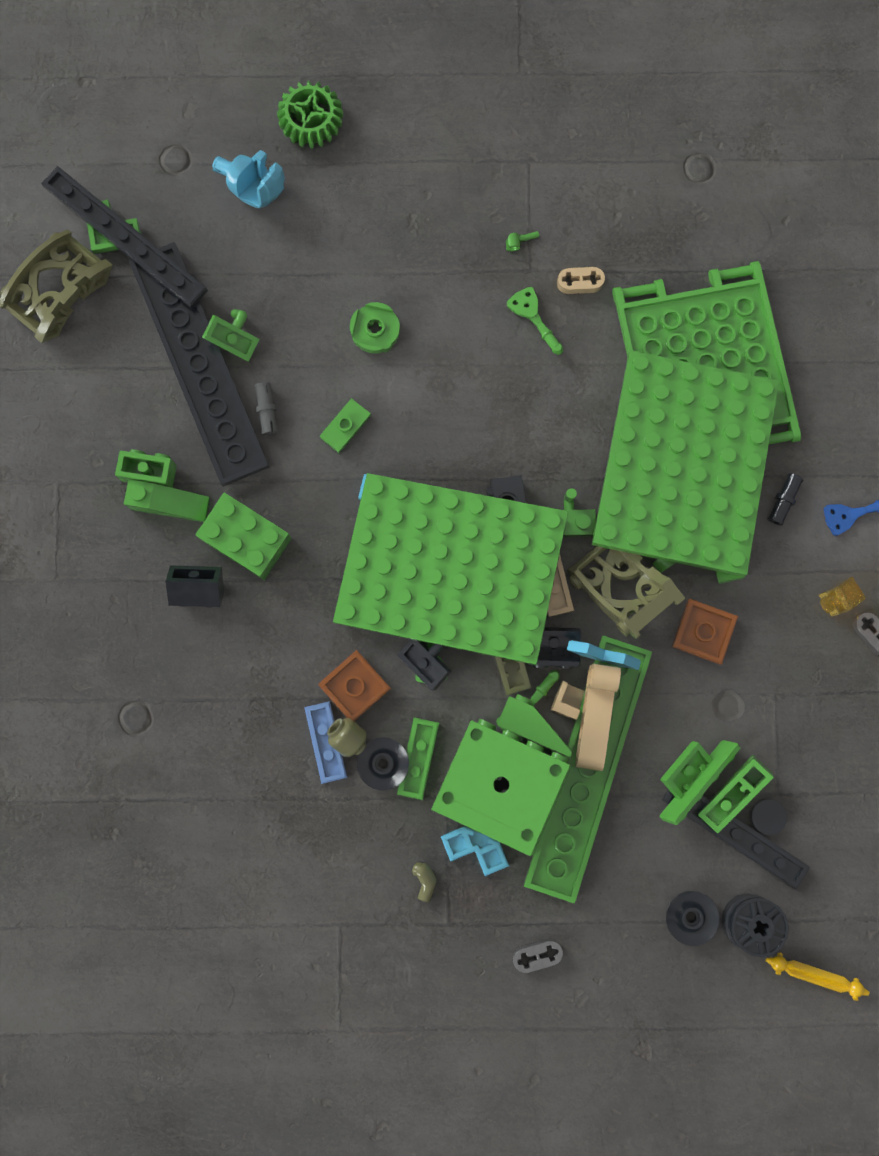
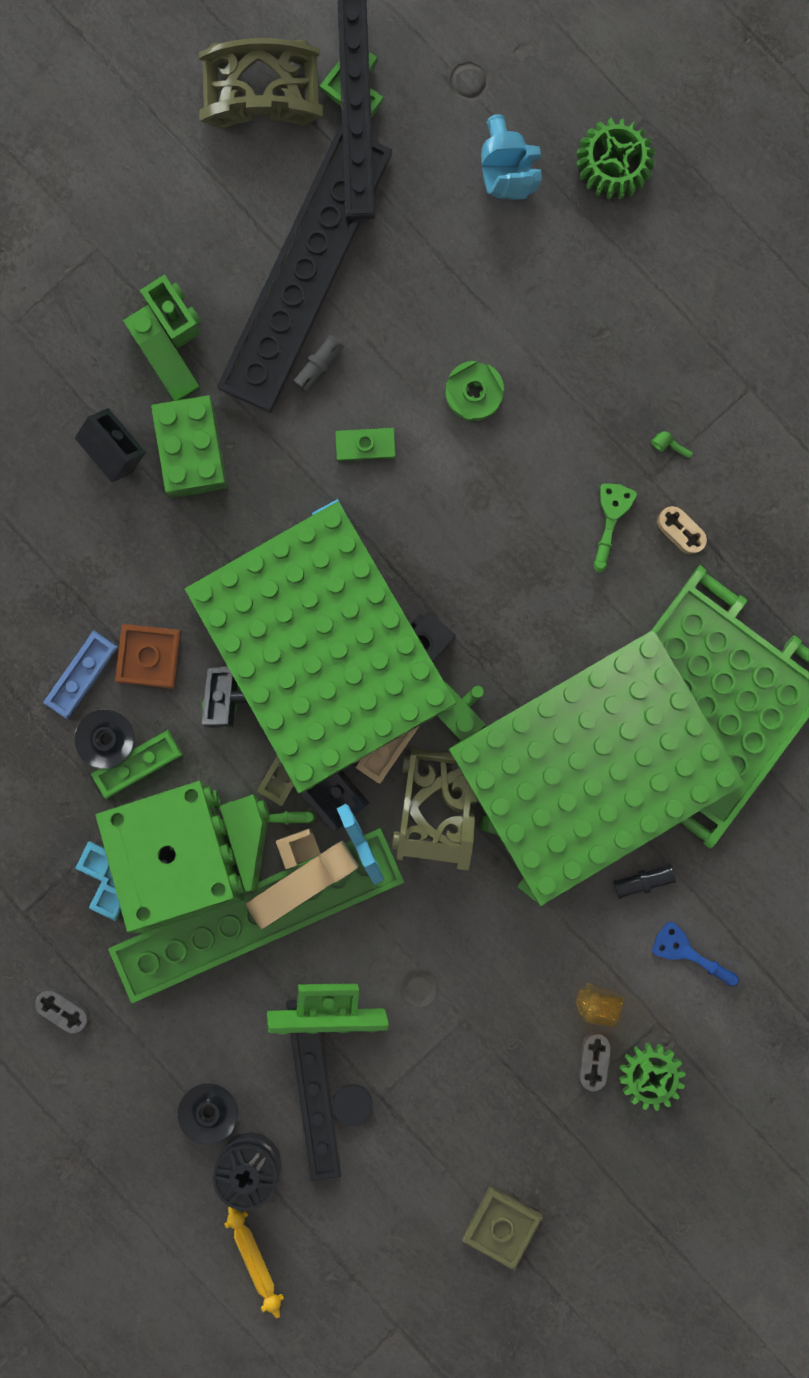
camera: 50 degrees right, 5 degrees up
bright green plate [202,309,260,362] -> none
olive head [327,718,366,757] -> none
olive arm [412,862,437,903] -> none
dark orange plate [672,599,738,665] -> none
bright green slope [698,755,774,833] -> none

